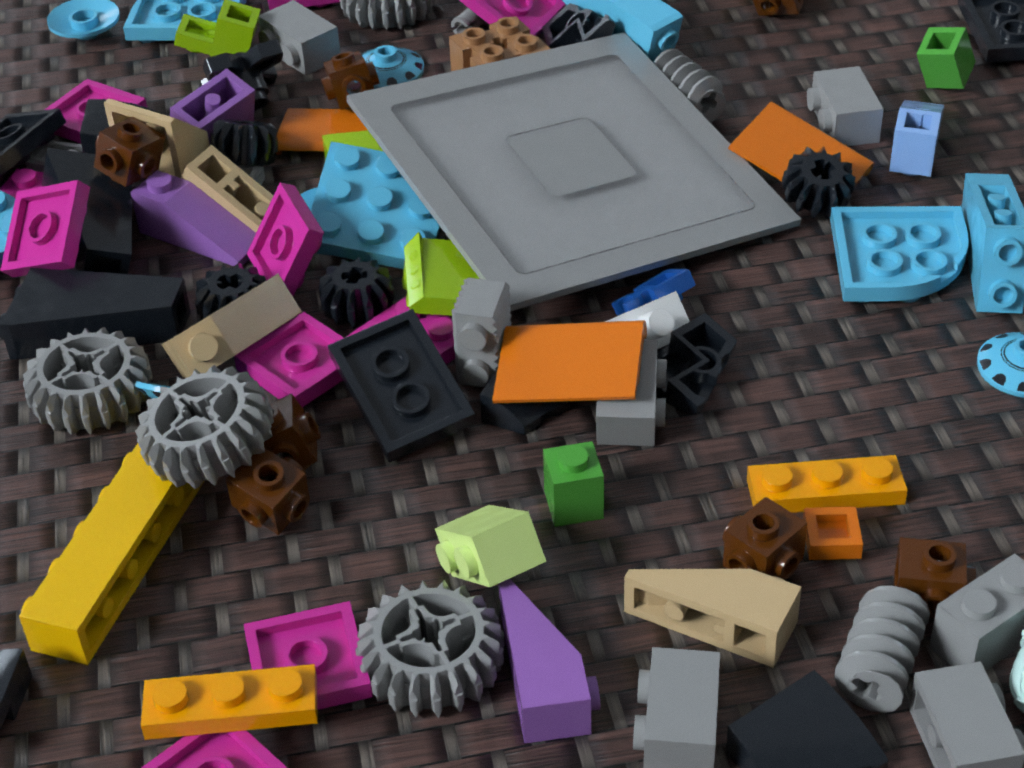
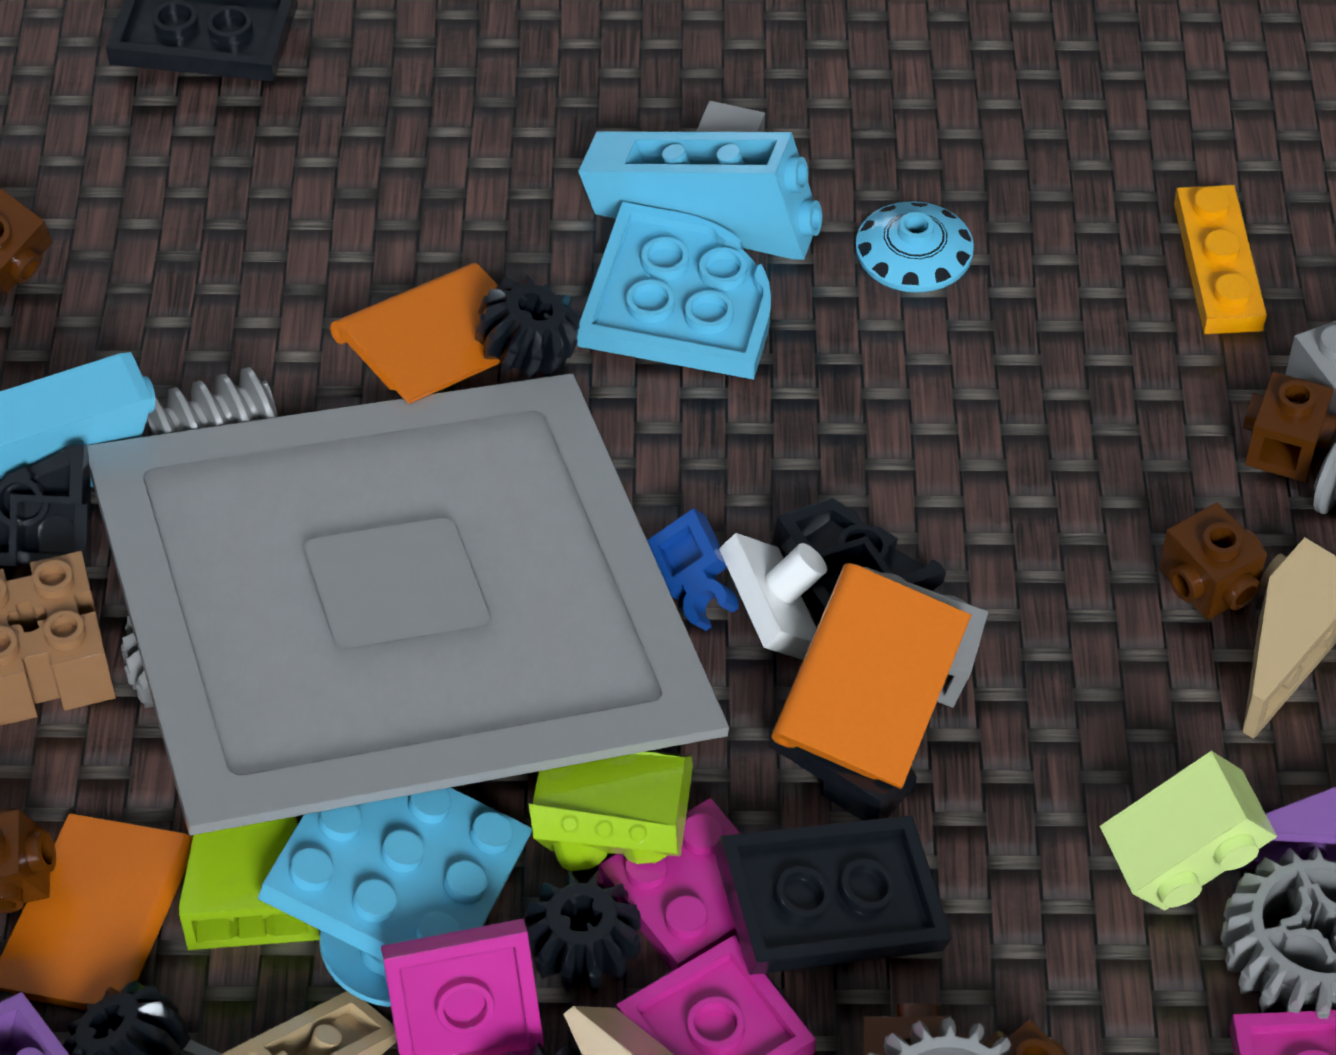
camera: 80 degrees left, 10 degrees up
light grey brick [451,278,512,387] -> none
bright green brick [543,441,604,527] -> none
light orange plate [747,455,908,513] -> none
orange plate [803,507,863,560] -> none
light grey brick [807,66,884,146] -> none
light blue slope [889,100,944,177] -> none
bright green brick [916,27,976,89] -> none

